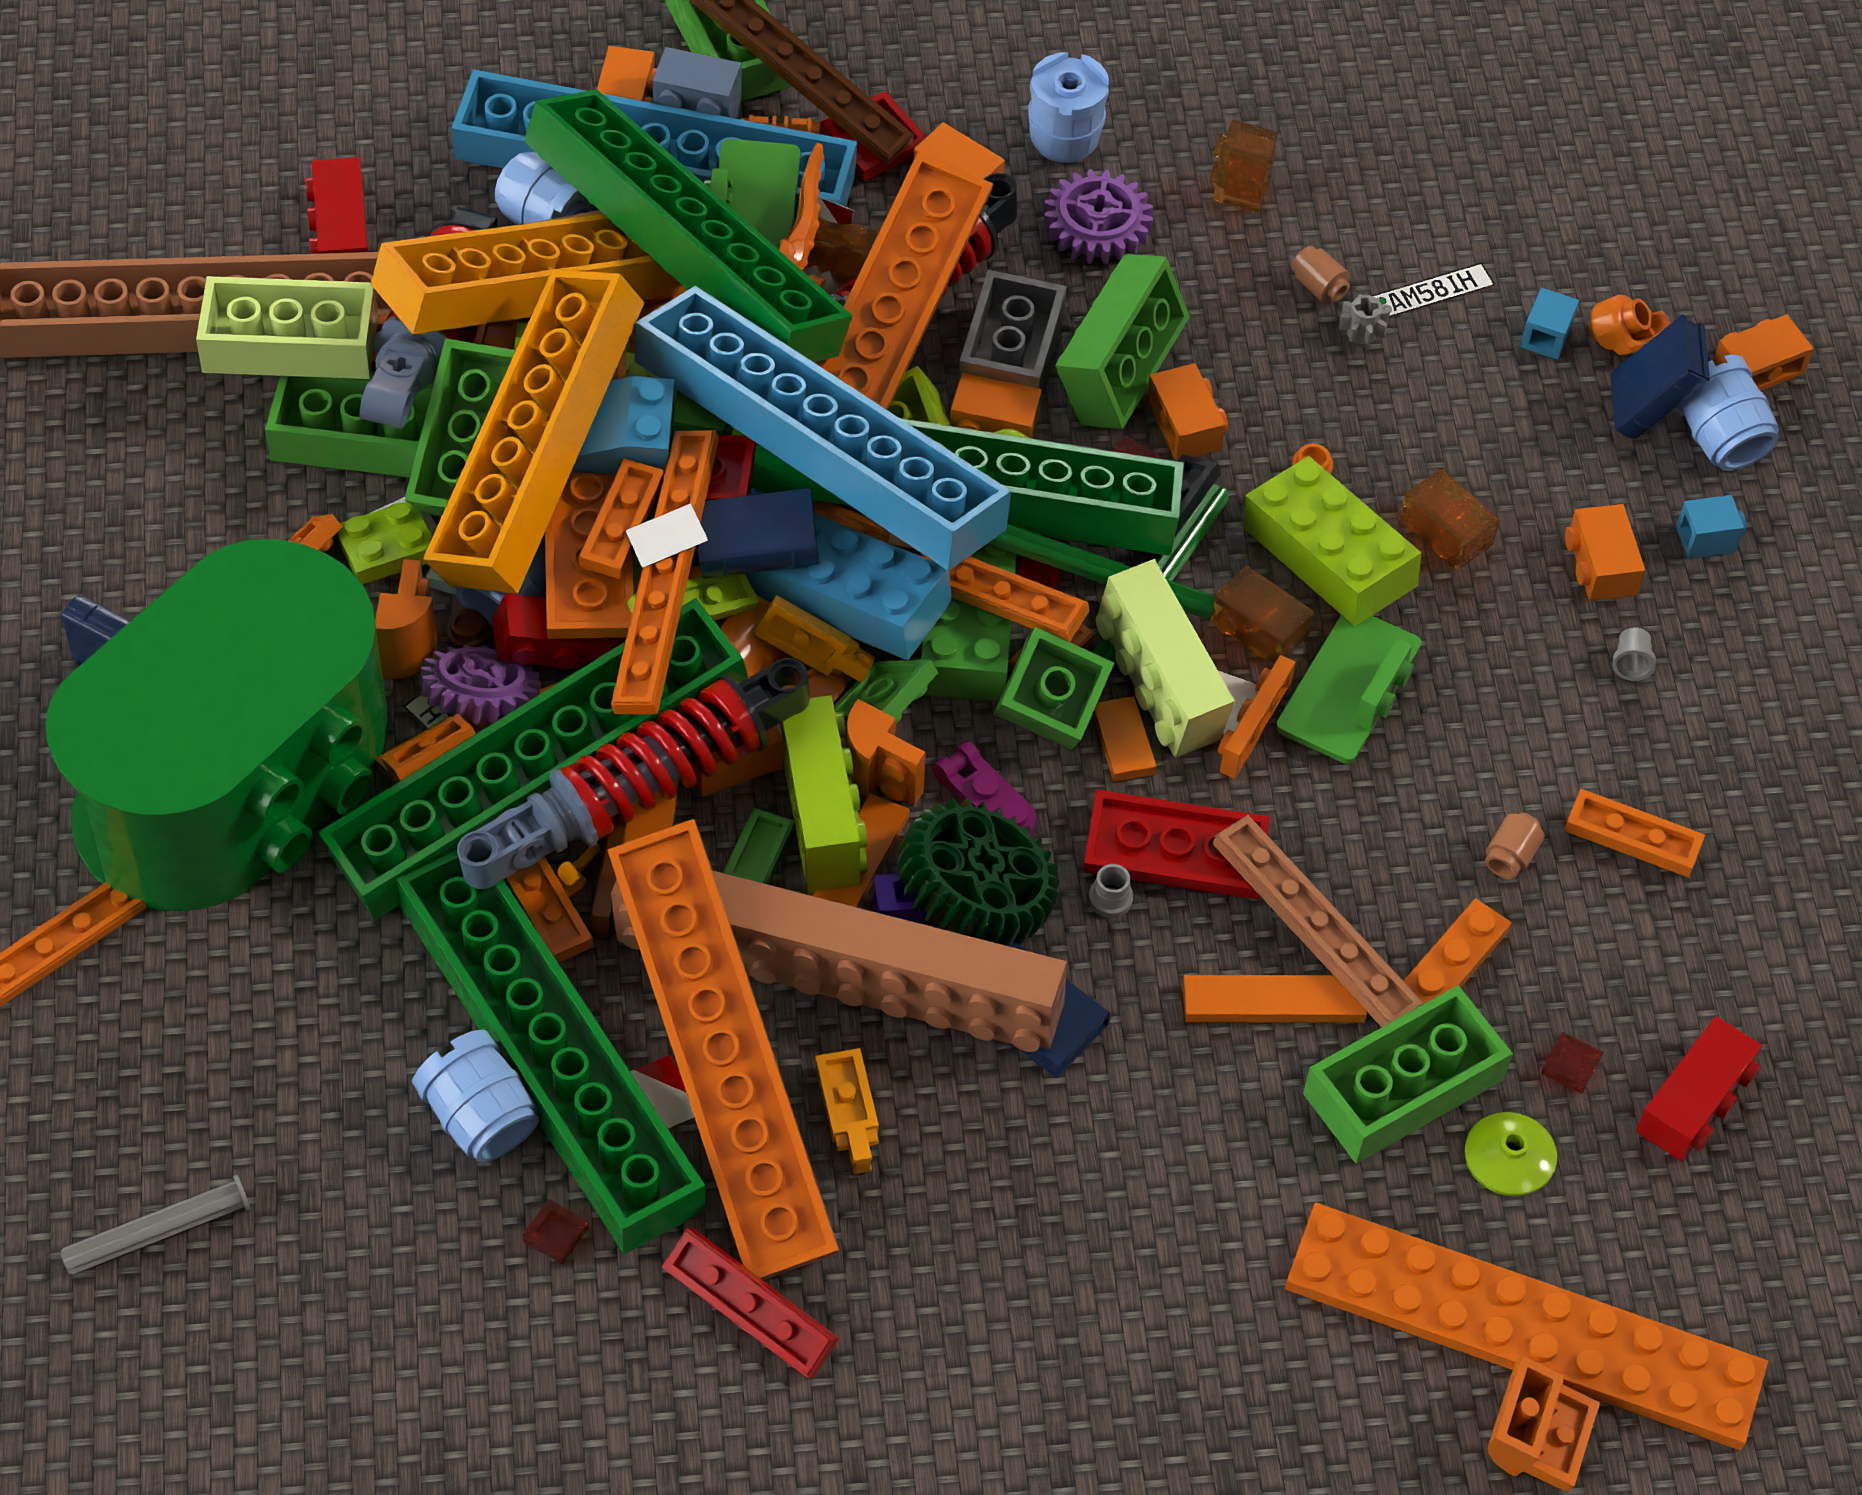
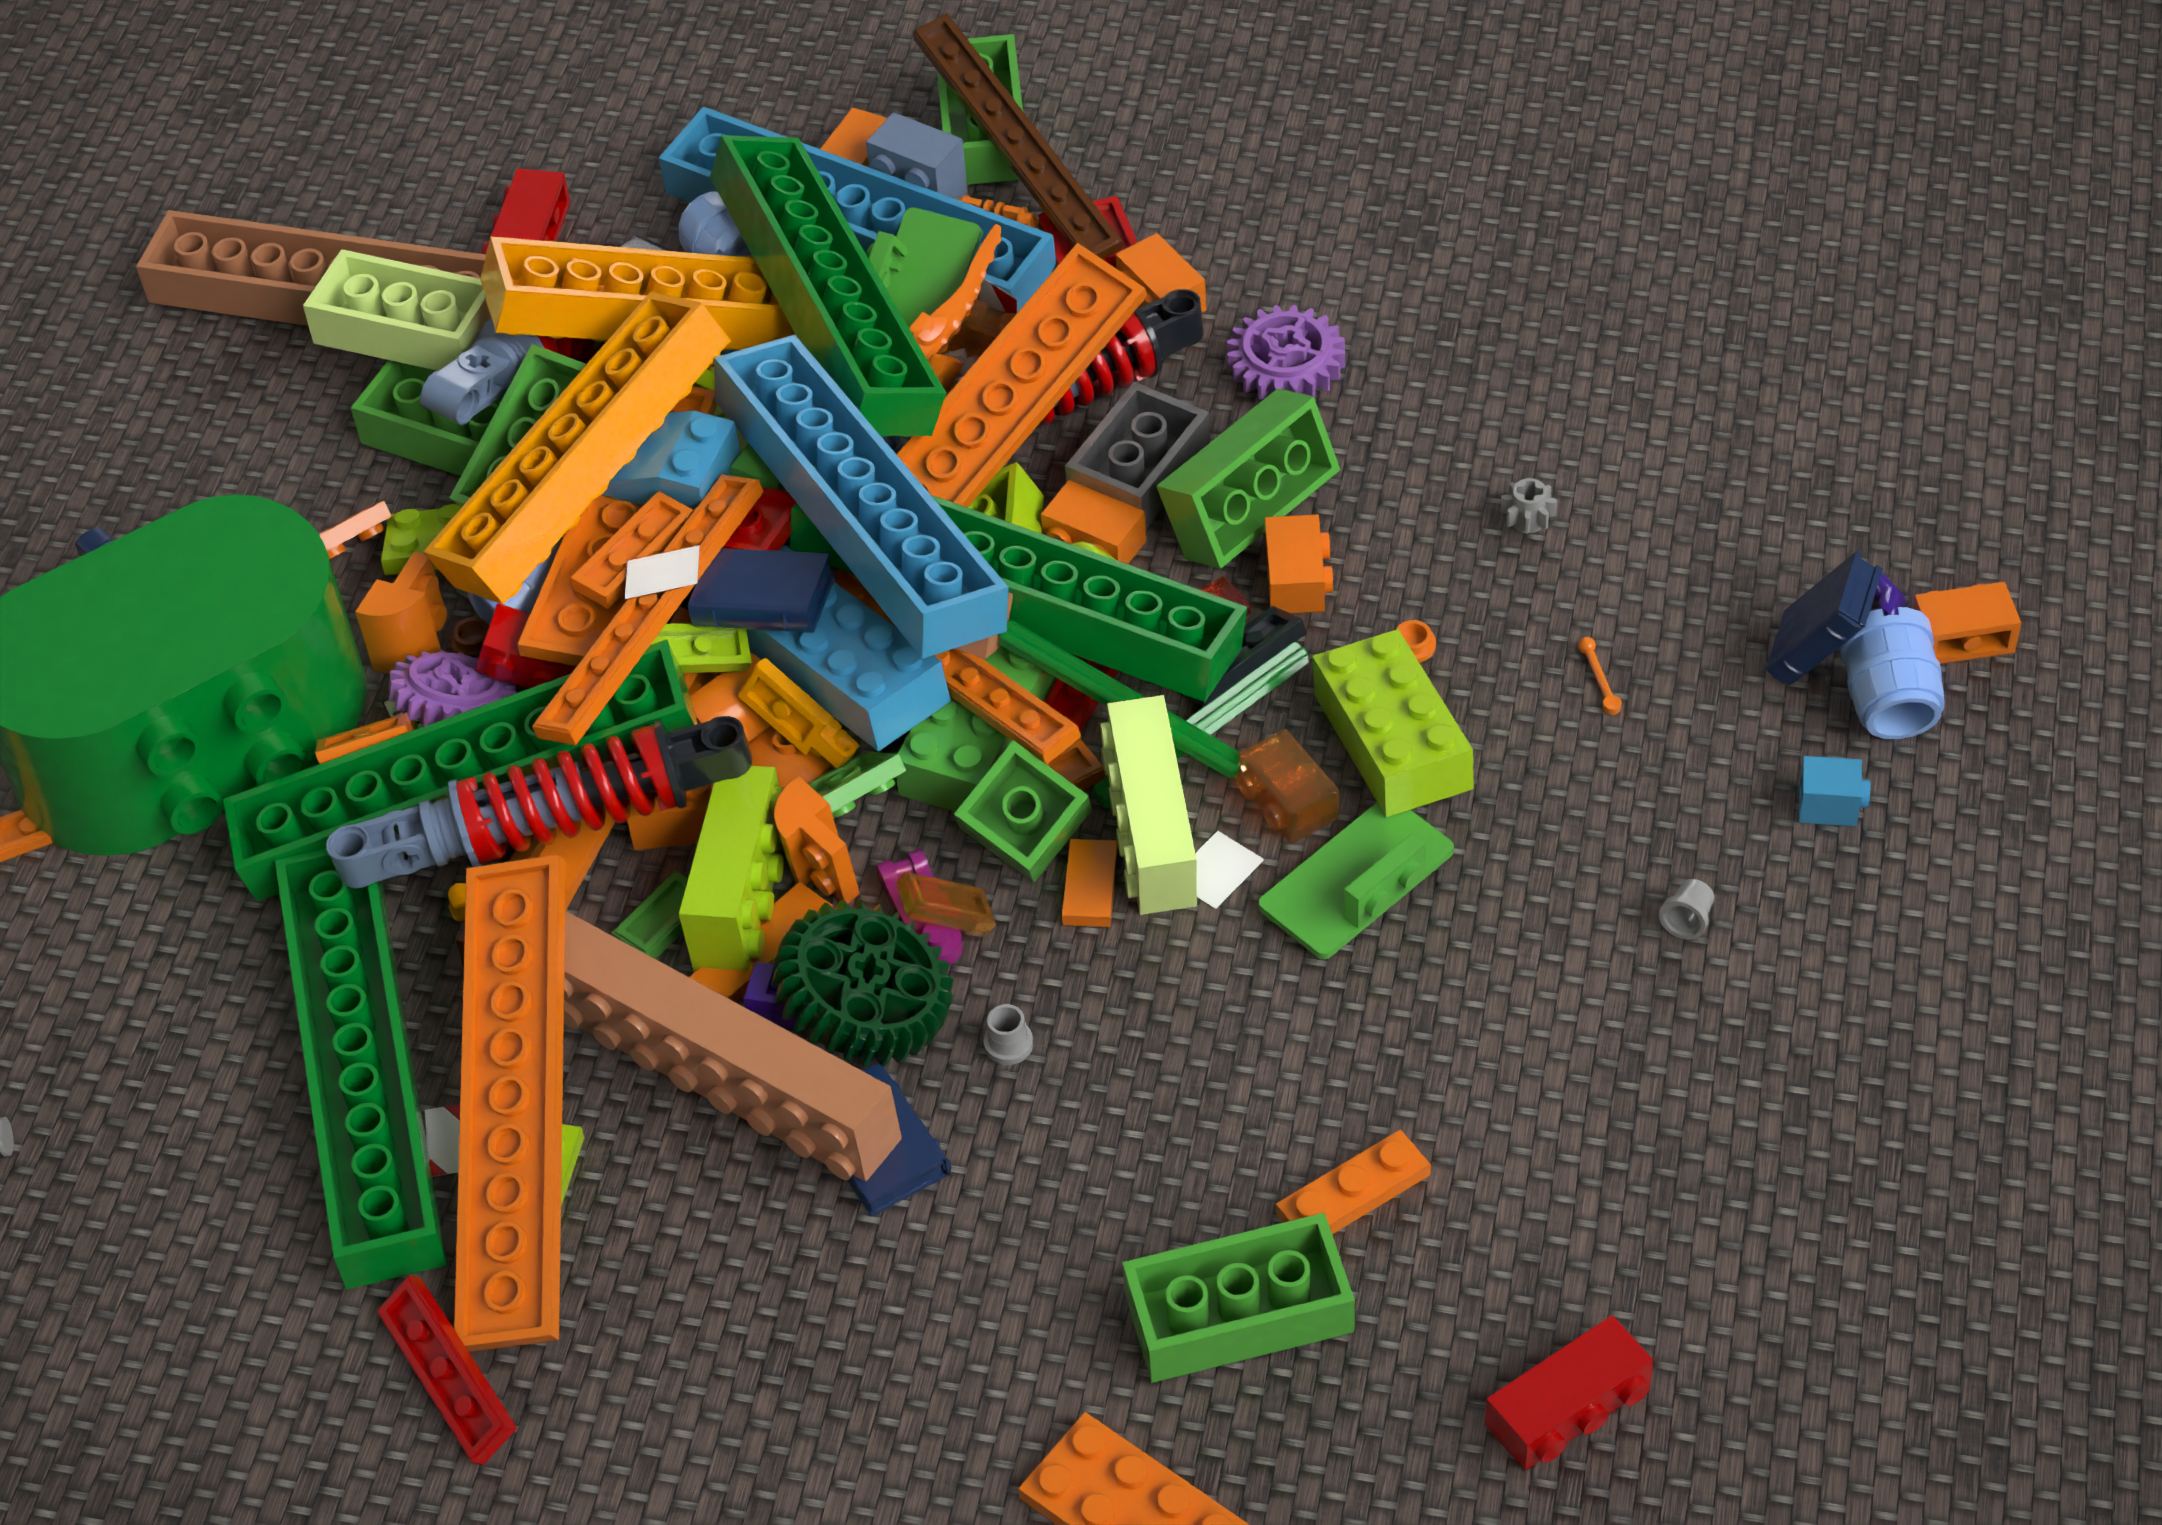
camera: 25 degrees right, 5 degrees down
light blue piece [412,1030,539,1163] -> none
orange plate [503,849,593,963] -> none
clear red tile [522,1199,589,1265] -> none
light orange hinge [815,1048,879,1175] -> none
light blue piece [1028,52,1109,163] -> none
red plate [1083,789,1270,900] -> none
orange tile [1182,975,1367,1023] -> none
clear orange brick [1210,119,1278,213] -> none
nougat tile [1212,815,1424,1027] -> none
orange plate [1218,655,1296,779] -> none
nougat brick [1291,246,1350,303] -> none
sticker [1350,262,1496,318] -> none
clear orange brick [1400,468,1500,570] -> none
lime dish [1464,1112,1557,1197] -> none
nougat brick [1485,813,1545,879] -> none
dark azure brick [1520,287,1579,360] -> none
clear red tile [1541,1032,1604,1094] -> none
orange plate [1564,788,1705,878] -> none
orange brick [1565,504,1646,601] -> none
orange head [1588,295,1672,356] -> none
none -> clear orange tile [896,872,996,935]
none -> orange hinge [1578,637,1622,715]

